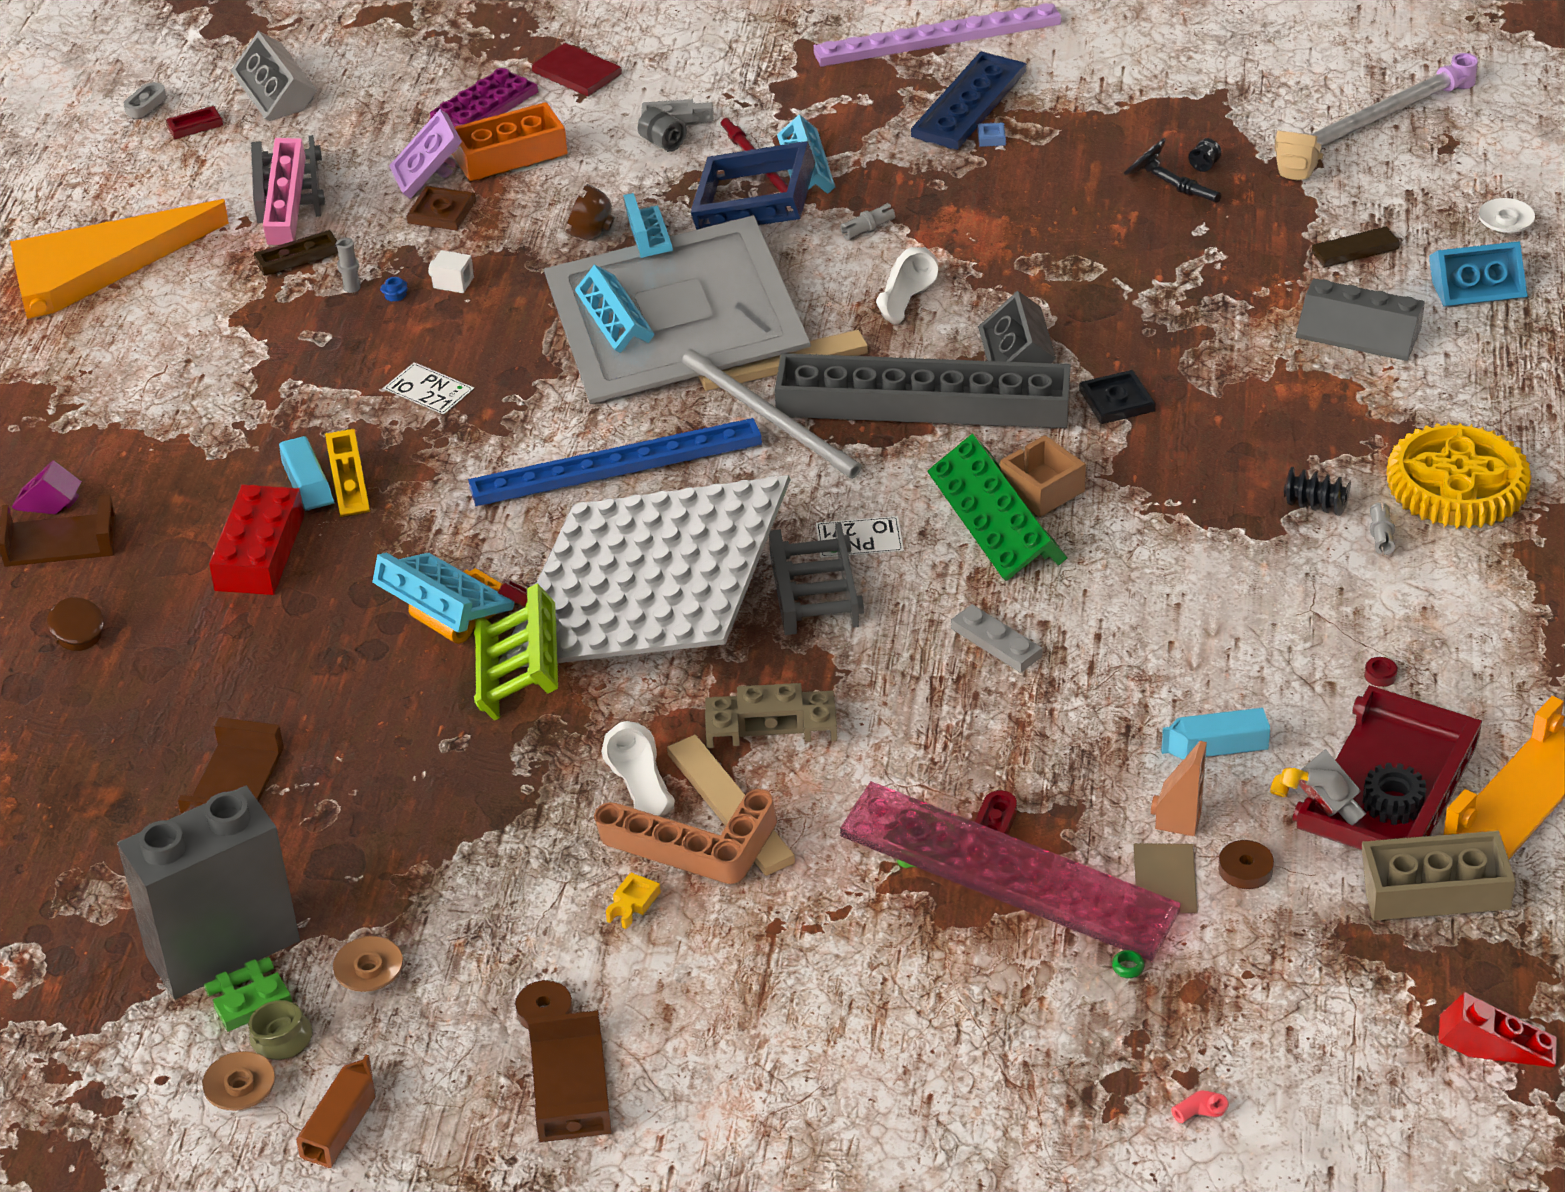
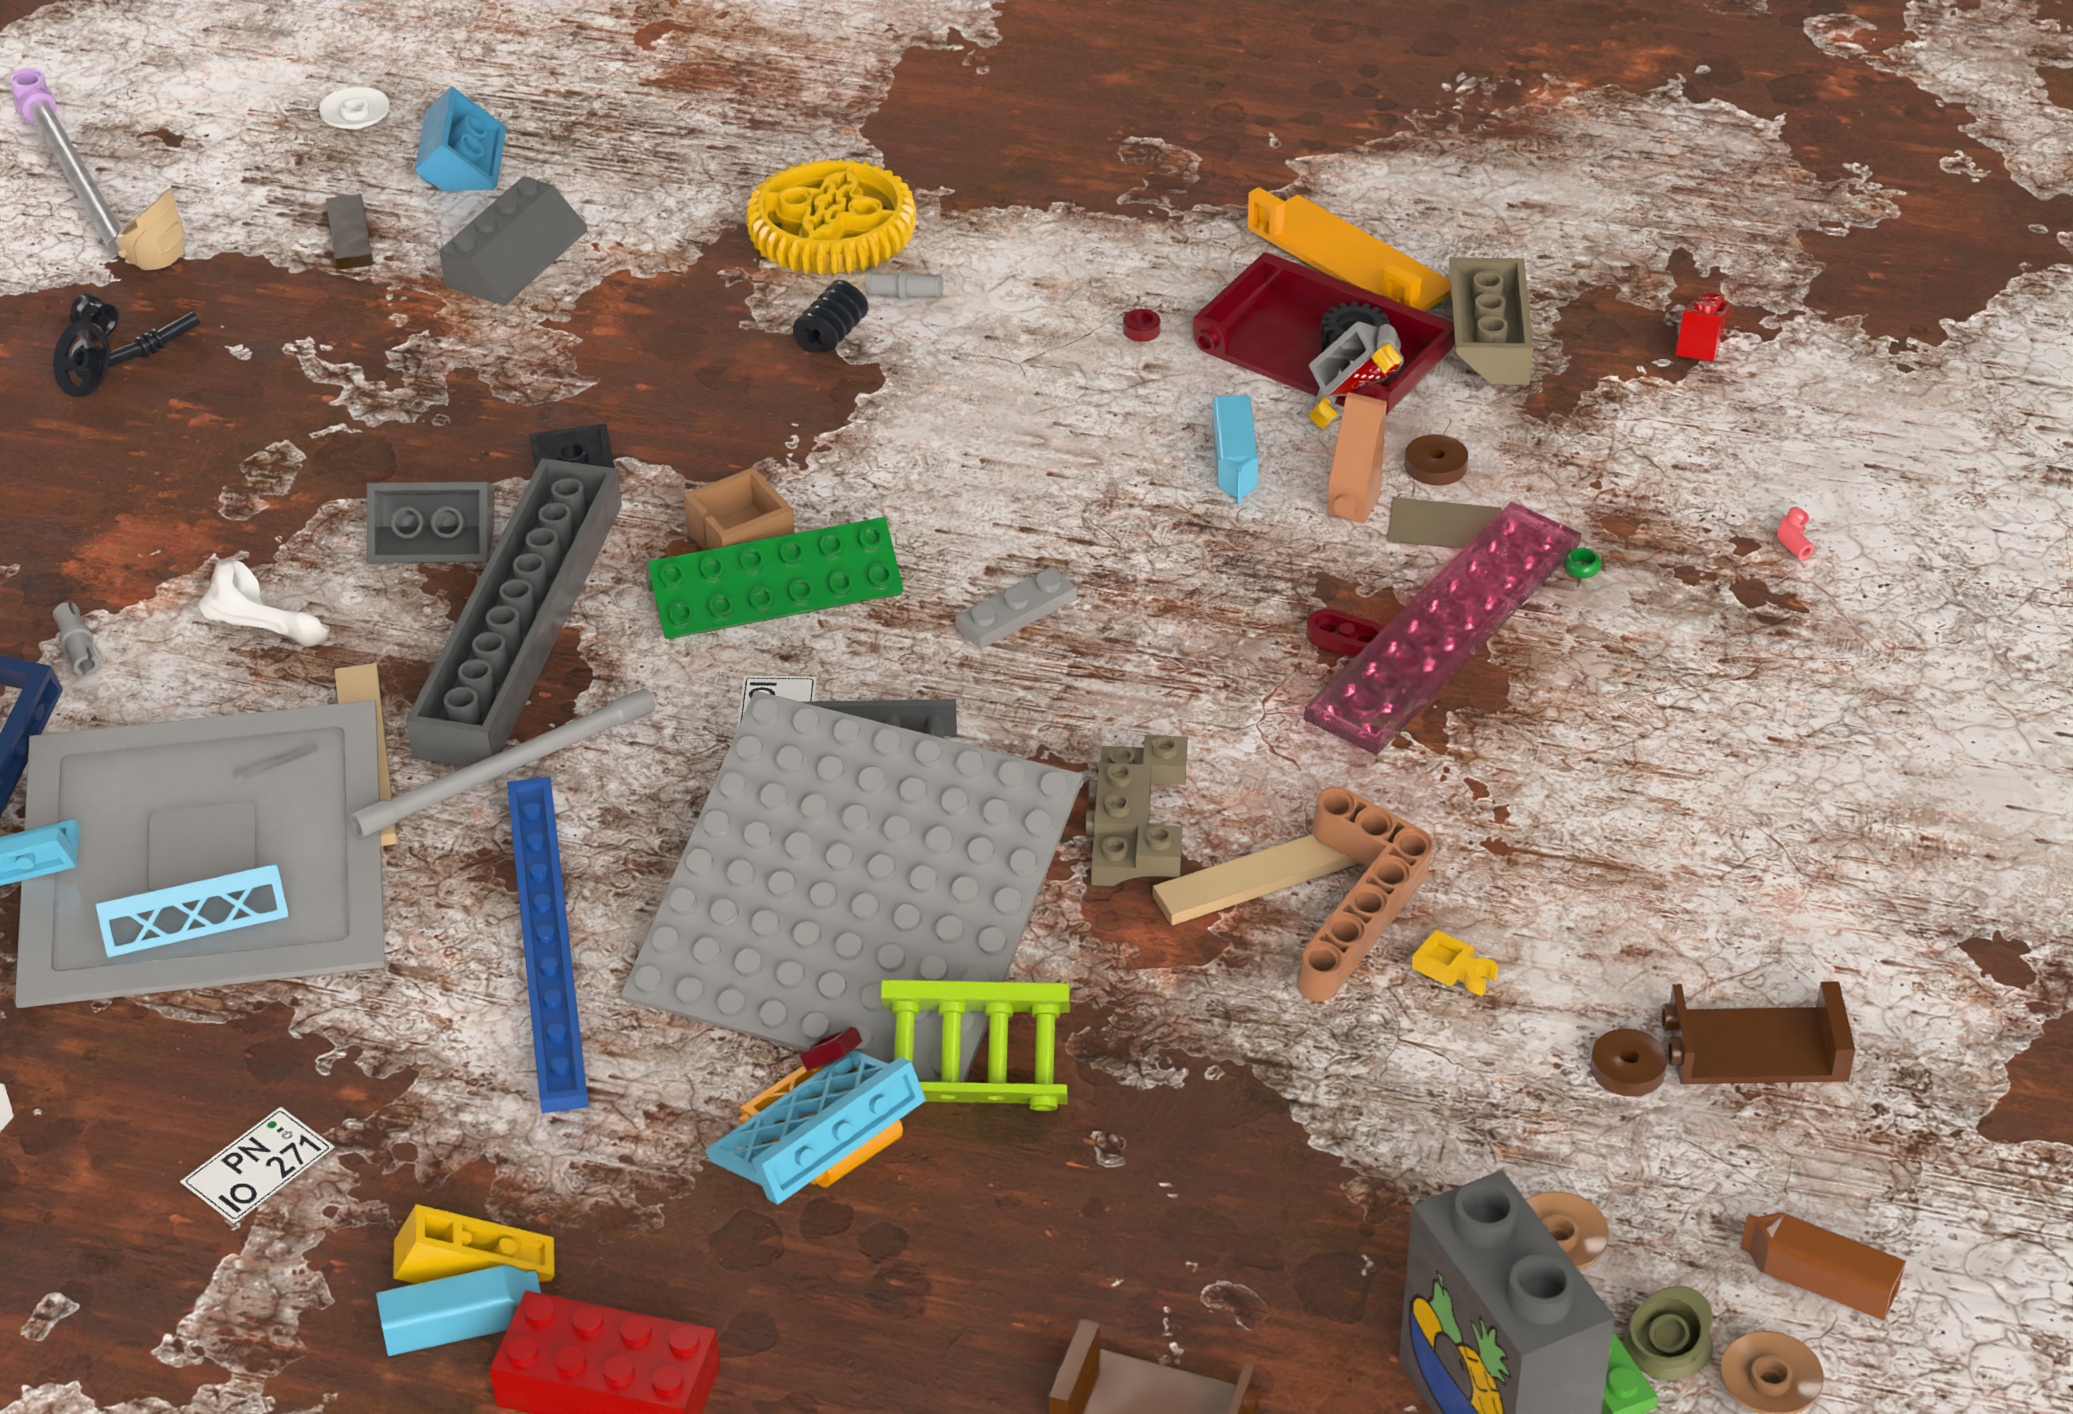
camera: 85 degrees left, 0 degrees up
white hair [602,721,675,817] -> none

